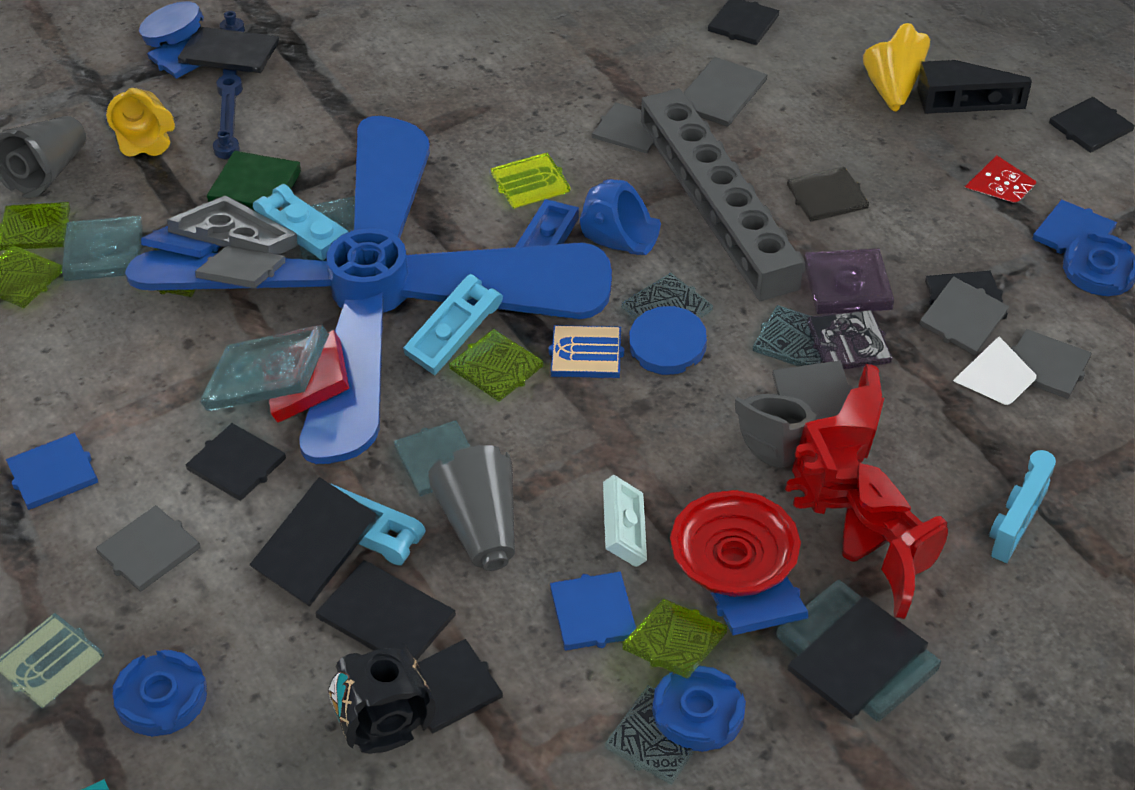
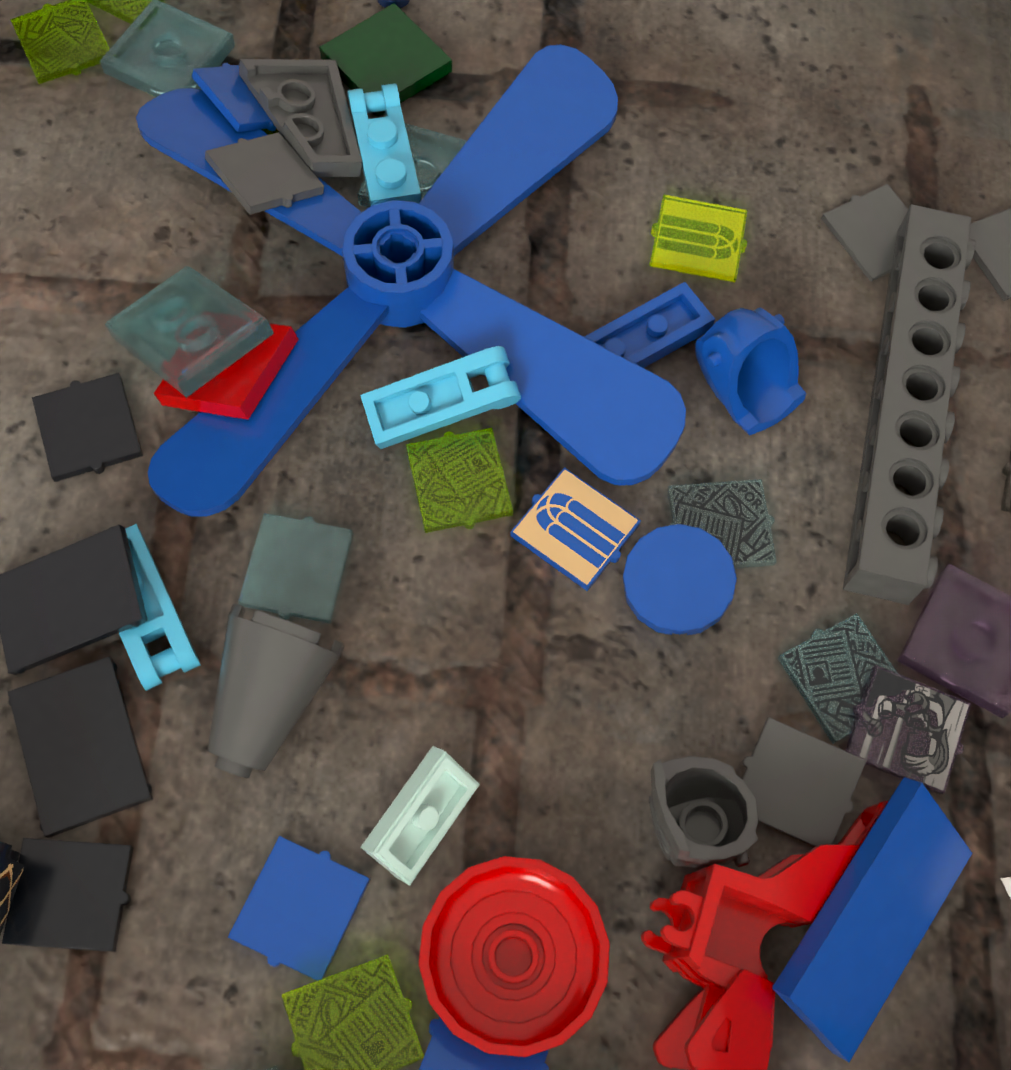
camera: 30 degrees right, 20 degrees up
none -> blue tile [772,777,972,1062]

